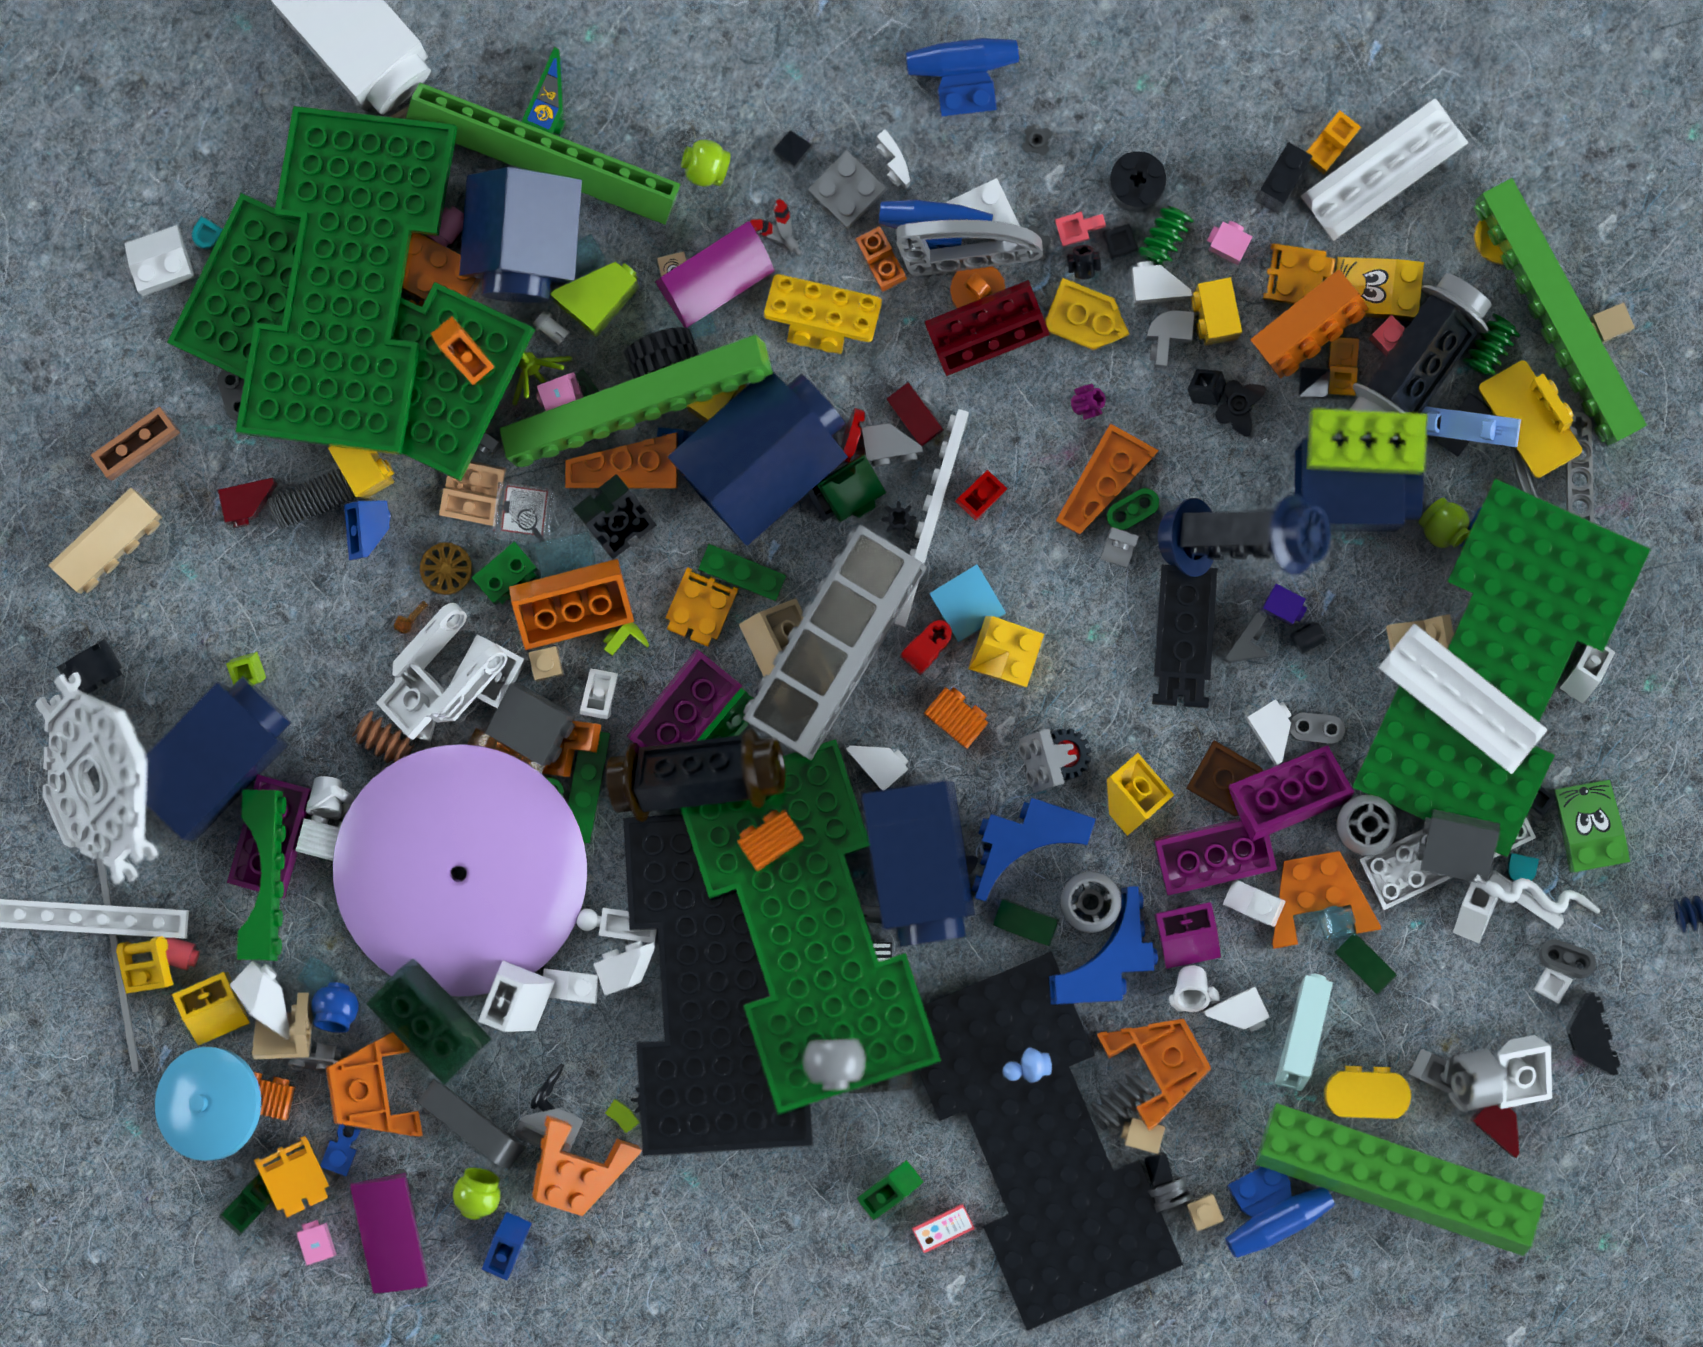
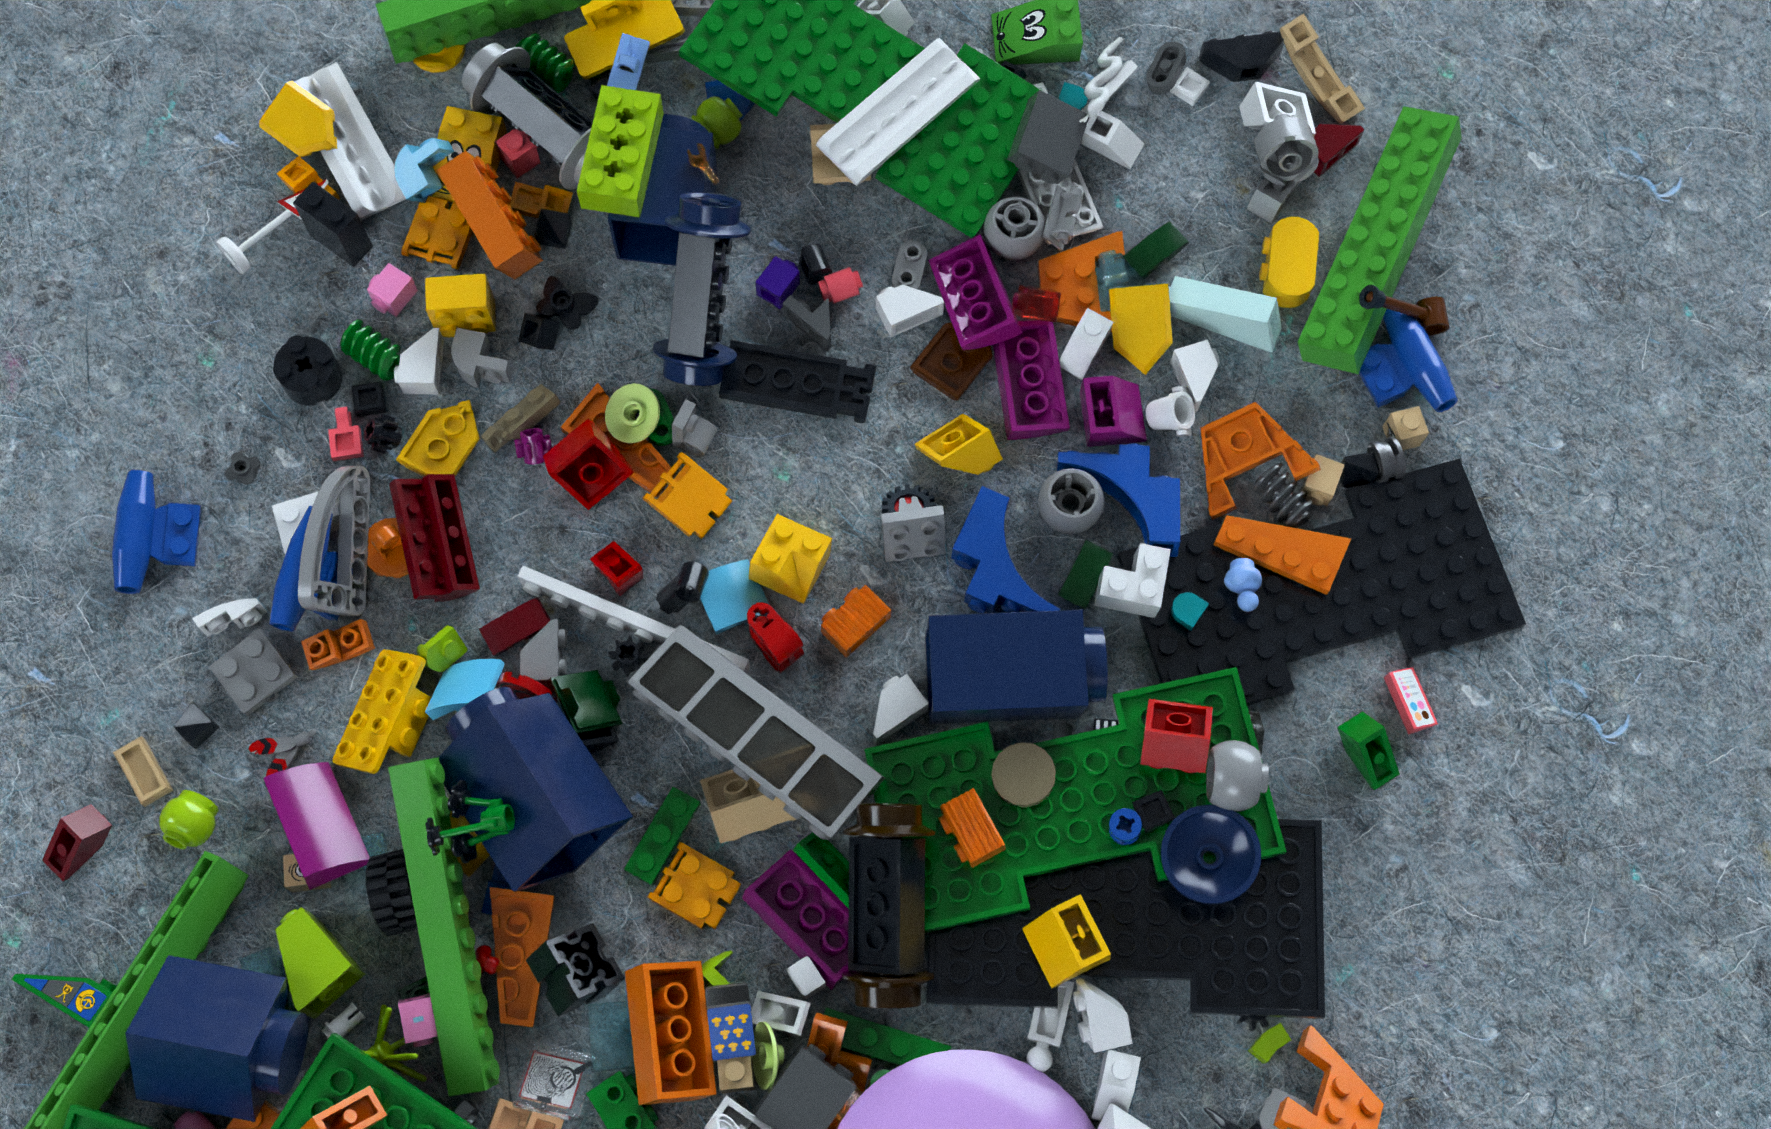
camera: 90 degrees left, 15 degrees down
none -> dark red slope [42,804,112,882]
none -> tan tile [113,736,173,807]
none -> white piece [216,179,329,274]
none -> yellow tile [259,81,337,157]
none -> medium azure brick [394,138,454,202]
none -> lime plate [417,625,468,672]
none -> medium azure slope [425,659,505,720]
none -> plant [425,780,515,863]
none -> red arm [475,945,500,975]
none -> dark tan hinge [481,384,561,453]
none -> red slope [543,418,634,510]
none -> yellowish green dish [605,383,660,443]
none -> light orange plate [642,452,732,539]
none -> black piece [656,561,709,614]
none -> clear orange hand [687,143,720,185]
none -> piece [705,982,756,1061]
none -> yellowish green dish [752,1022,784,1090]
none -> white slope [787,956,826,1000]
none -> coral brick [818,267,863,304]
none -> dark tan tile [991,742,1056,808]
none -> clear red brick [1013,285,1061,322]
none -> yellow slope [1022,894,1111,989]
none -> light grey hinge [1042,185,1083,251]
none -> white brick [1094,543,1171,618]
none -> yellow tile [1109,284,1173,375]
none -> blue wheel [1109,808,1142,845]
none -> black tile [1132,790,1175,834]
none -> red slope [1140,699,1213,773]
none -> dark blue dish [1161,805,1261,904]
none -> teal tile [1171,592,1209,631]
none -> orange wing [1213,515,1351,595]
none -> tan slope [1280,14,1365,124]
none -> reddish brown piece [1359,285,1450,336]

